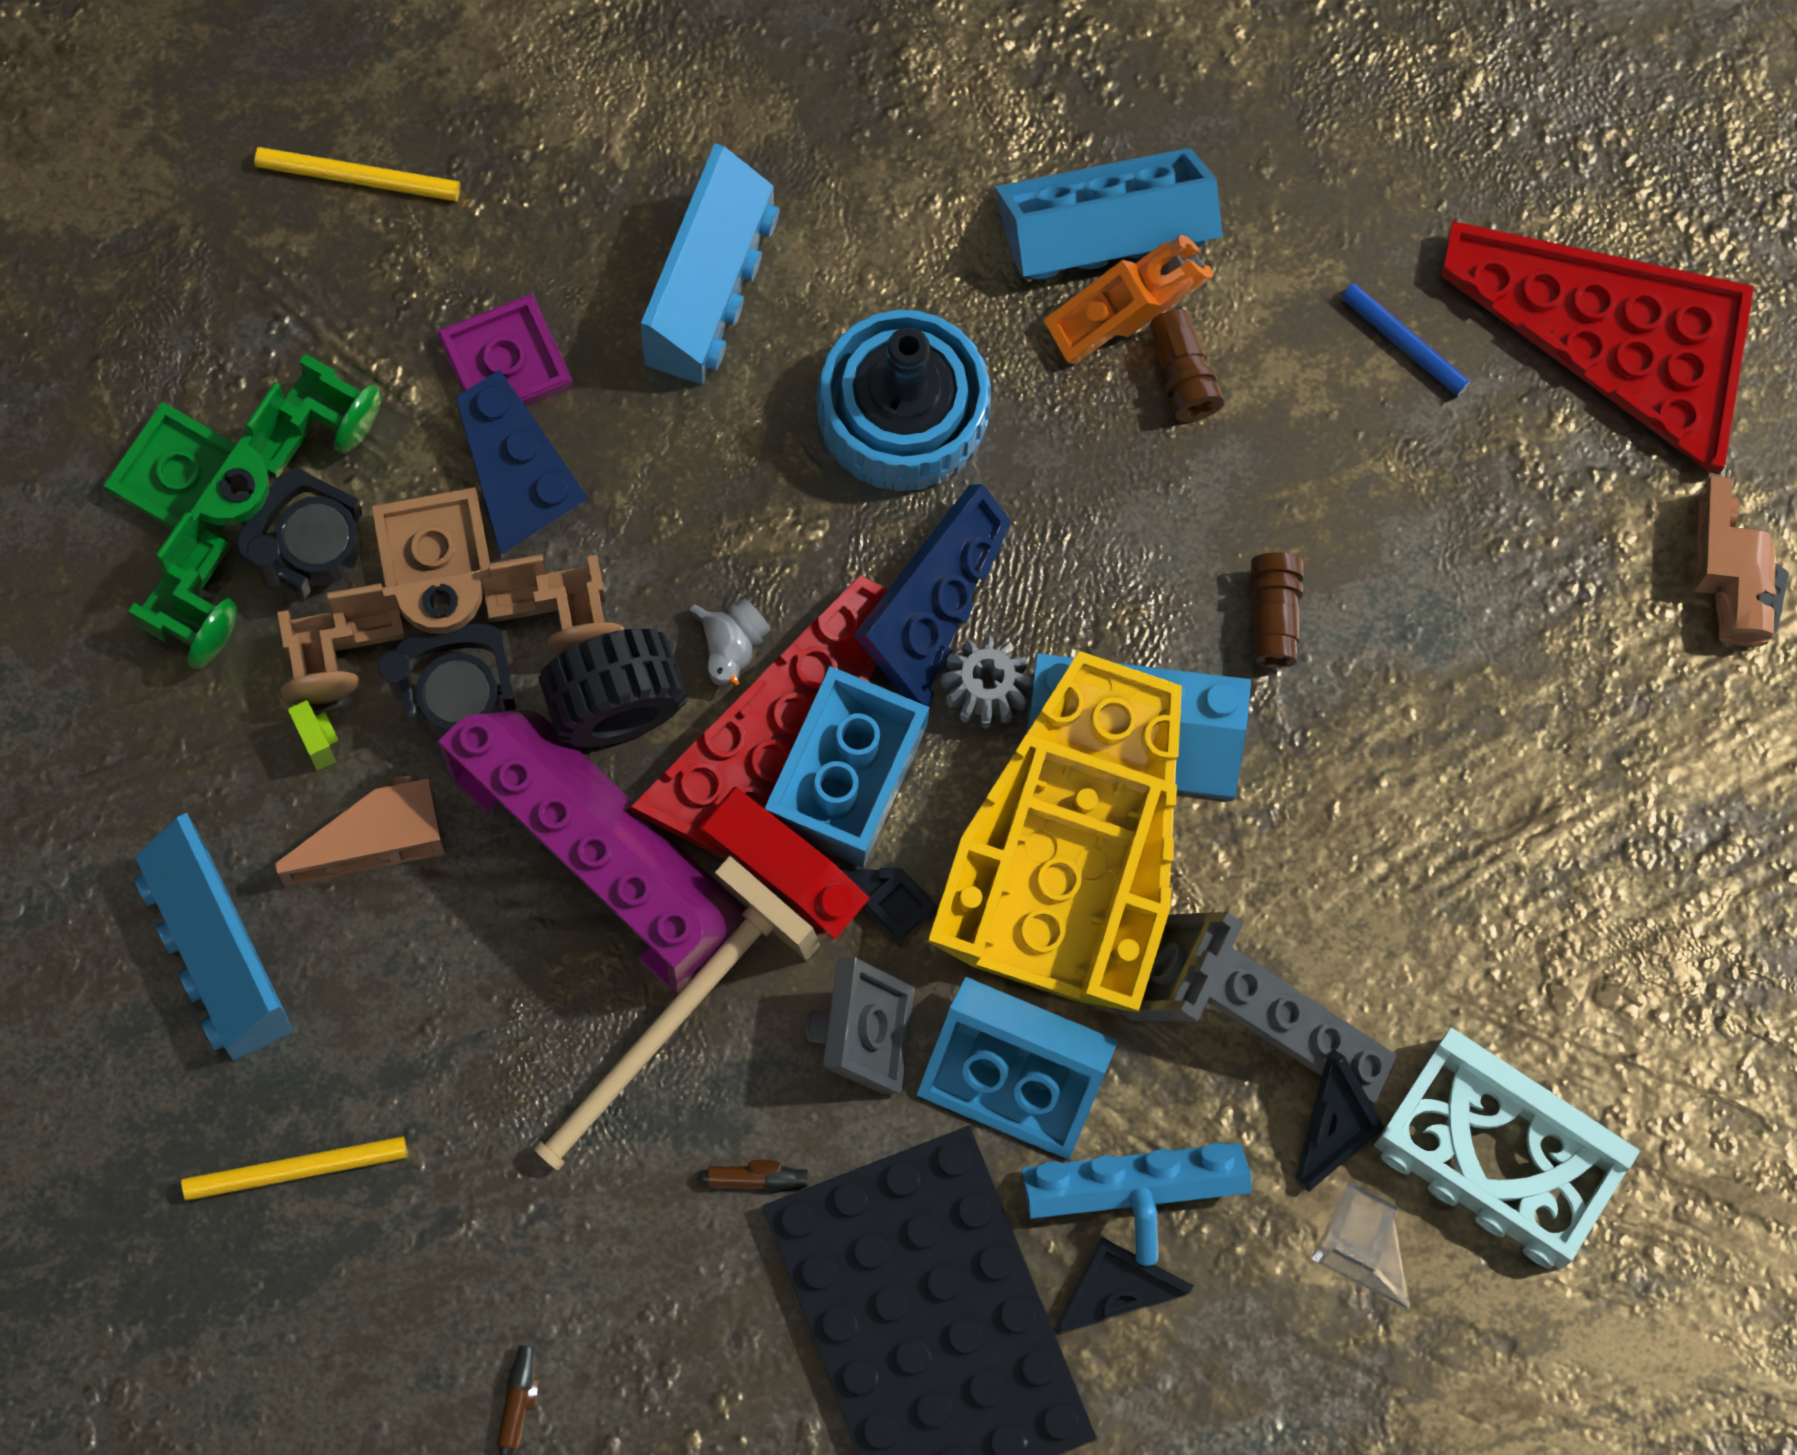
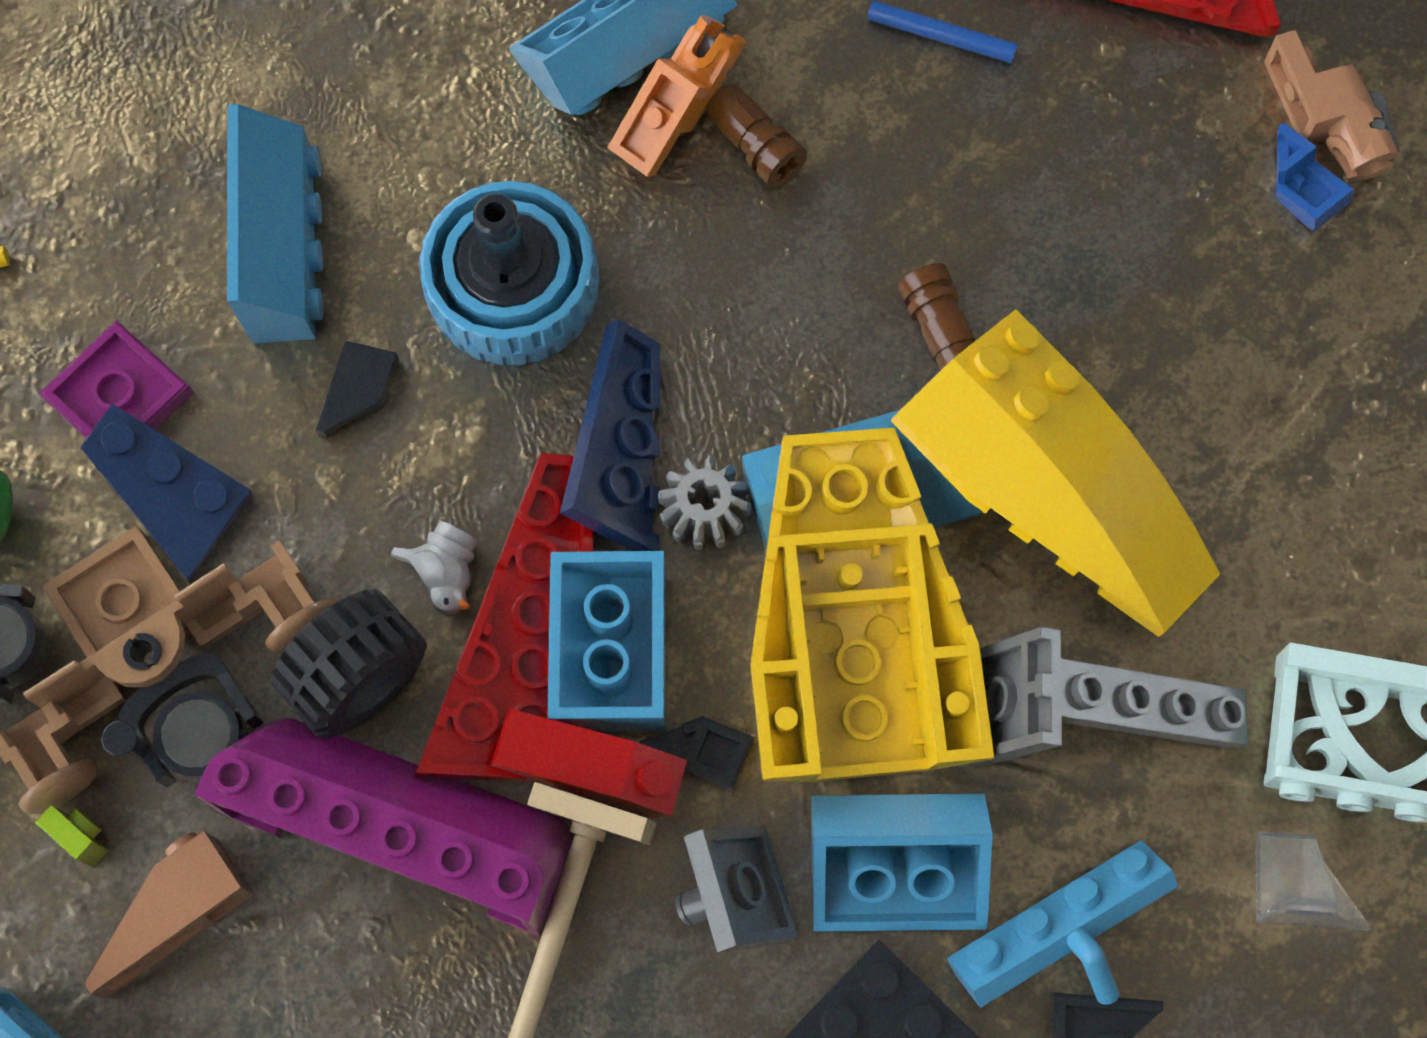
camera: 15 degrees left, 0 degrees up
black tile [1295,1049,1385,1192] -> none
none -> black tile [316,341,399,438]
none -> yellow wedge [891,309,1220,637]
none -> blue slope [1276,123,1354,232]

